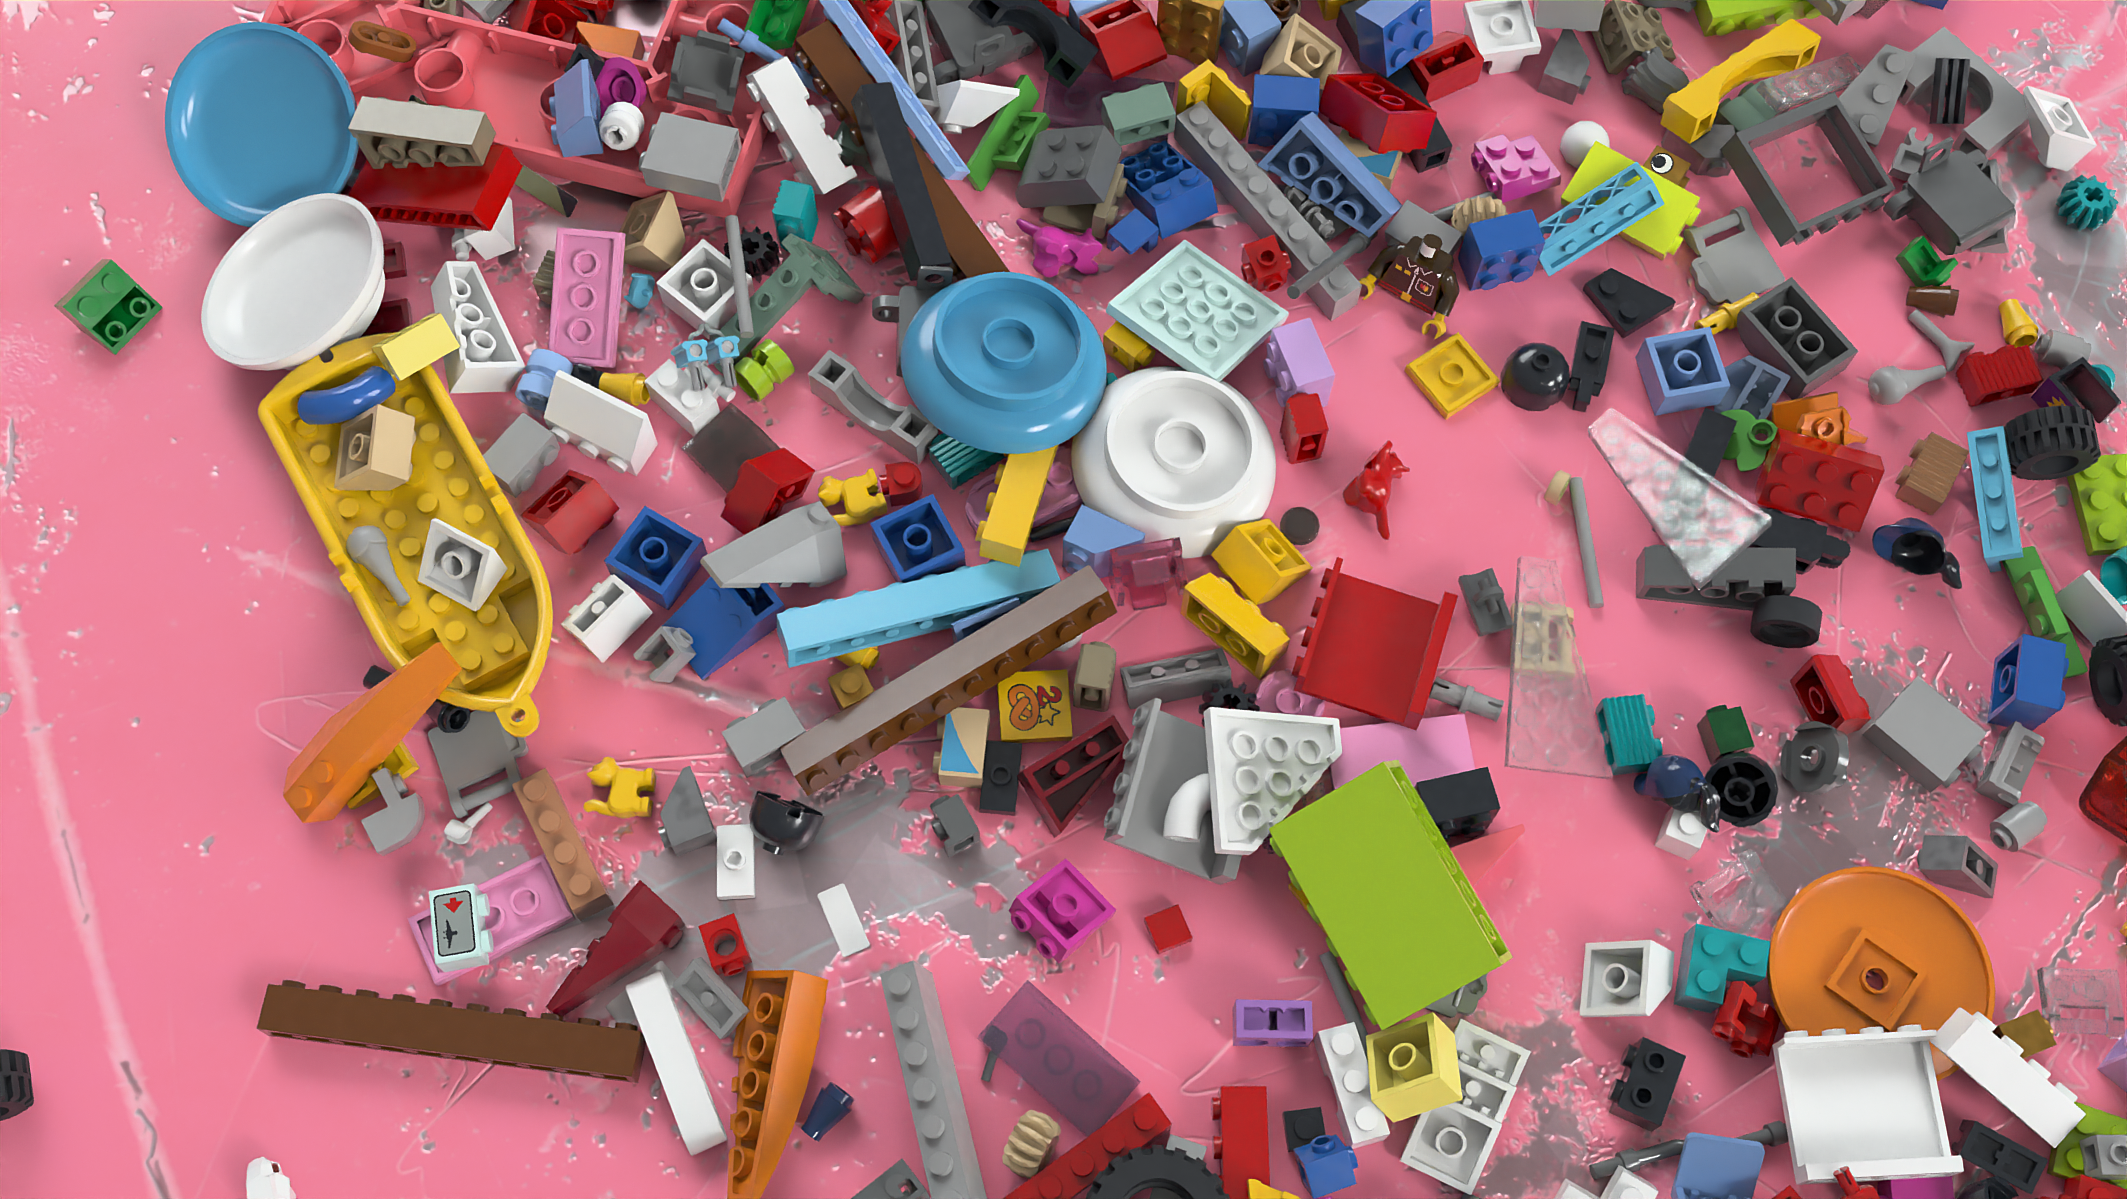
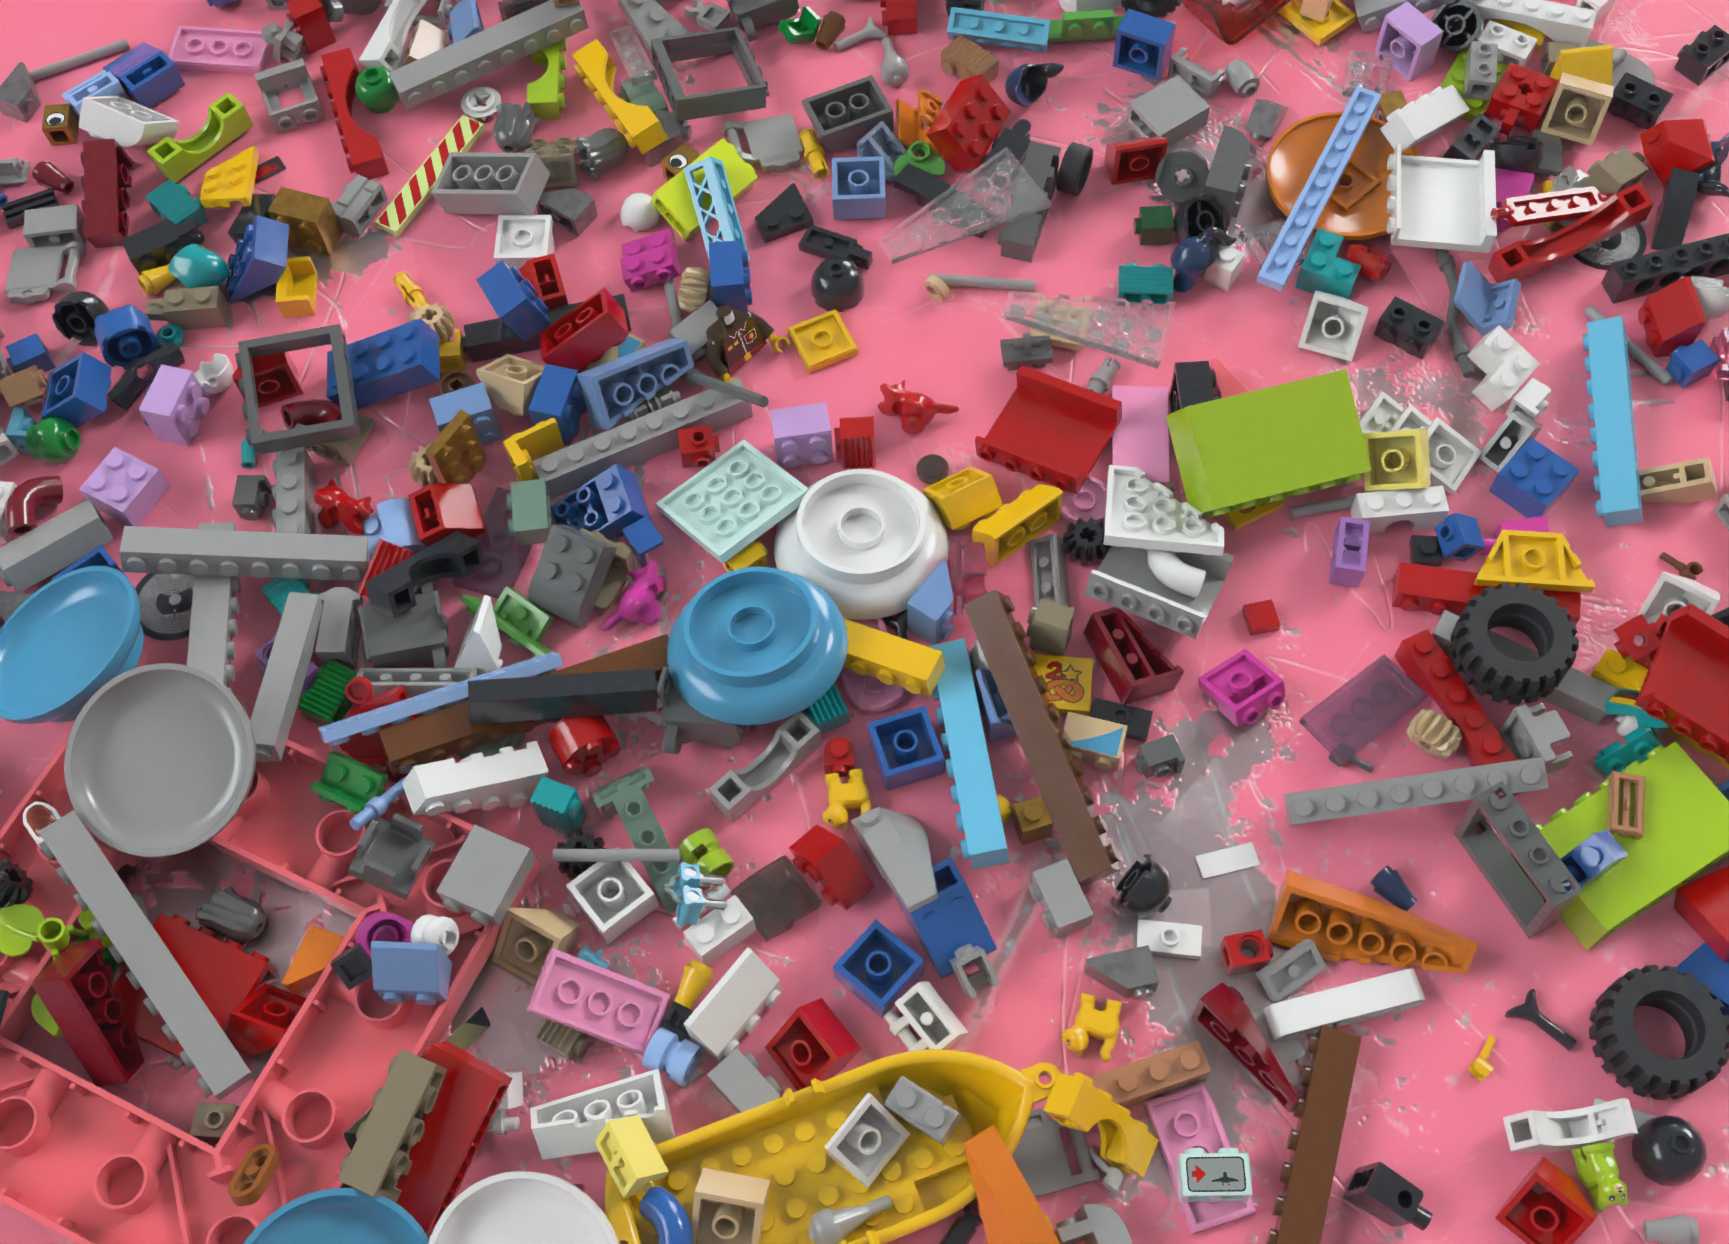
camera: 75 degrees left, 5 degrees down
none -> light grey brick [883,1076,962,1147]
none -> yellow arch [1043,1072,1159,1178]
none -> dark grey brick [1203,126,1251,227]
none -> light blue plate [1256,86,1381,292]
none -> black torso [1342,1162,1433,1231]

